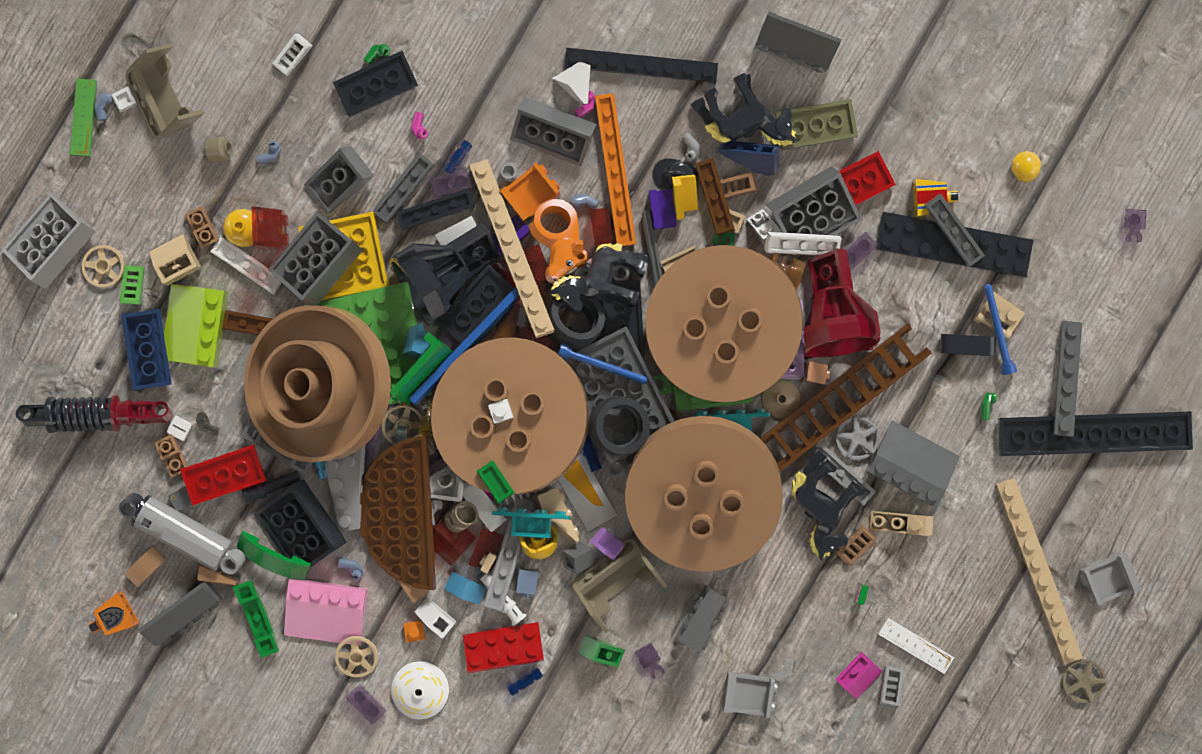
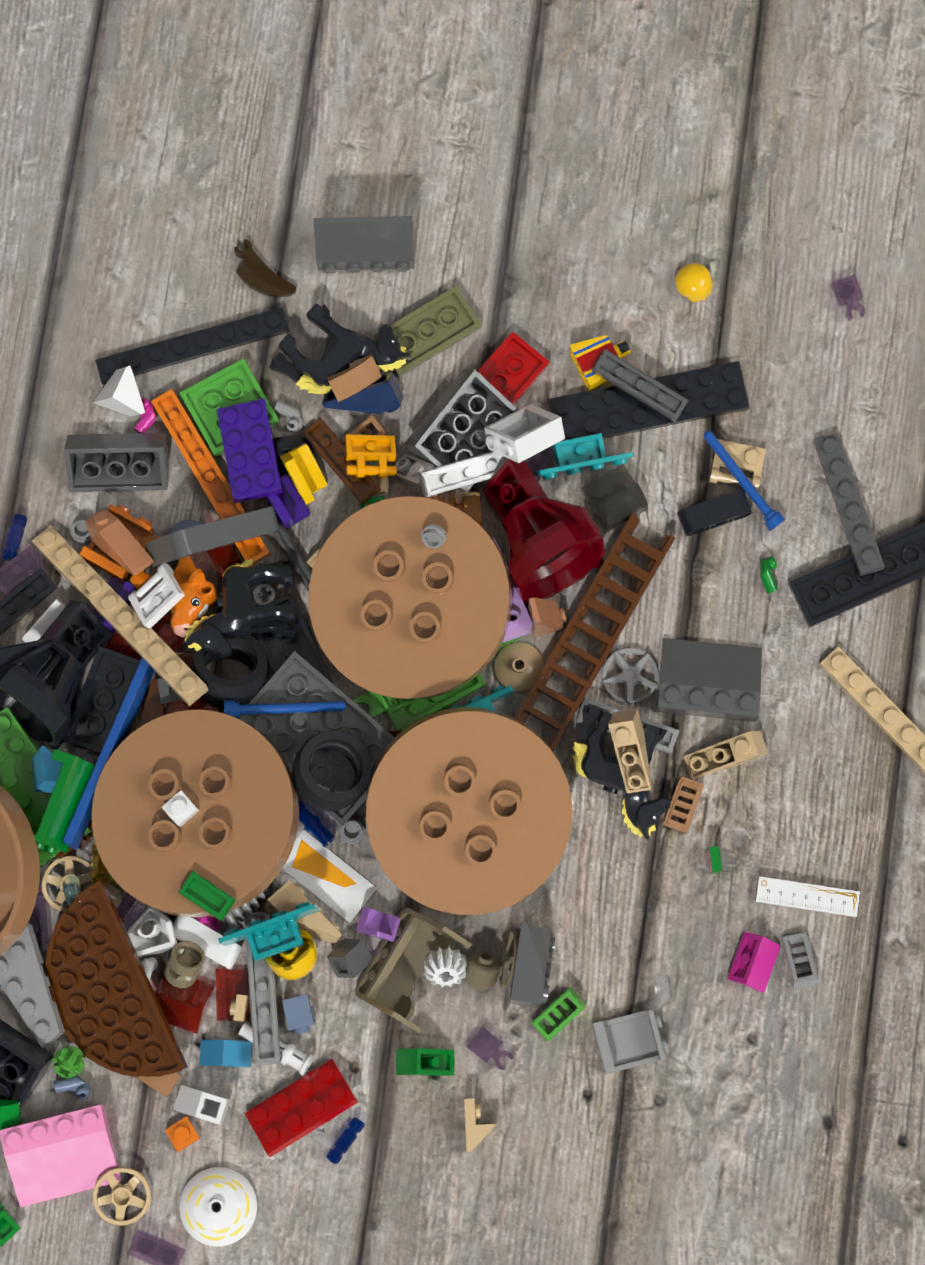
camera: 20 degrees left, 10 degrees down
none -> bright green gear [52,1046,86,1078]
none -> nougat slope [85,508,154,576]
none -> white plate [128,563,185,628]
none -> dark grey beam [145,506,280,567]
none -> bright green plate [179,358,279,457]
none -> dark purple plate [217,398,283,503]
none -> dark brown piece [234,239,296,297]
none -> medium nougat slope [328,354,382,402]
none -> light orange plate [345,434,397,478]
none -> light grey plate [421,524,447,549]
none -> white gear [424,946,467,988]
none -> tan slope [464,1098,496,1152]
none -> dark tan head [465,951,500,991]
none -> white window [485,404,565,463]
none -> dark tan wheel [498,931,518,988]
none -> bright green slope [531,987,587,1042]
none -> teal bracket [535,433,634,480]
none -> clear smoke brick [581,464,648,534]
none -> tan slope [608,708,652,794]

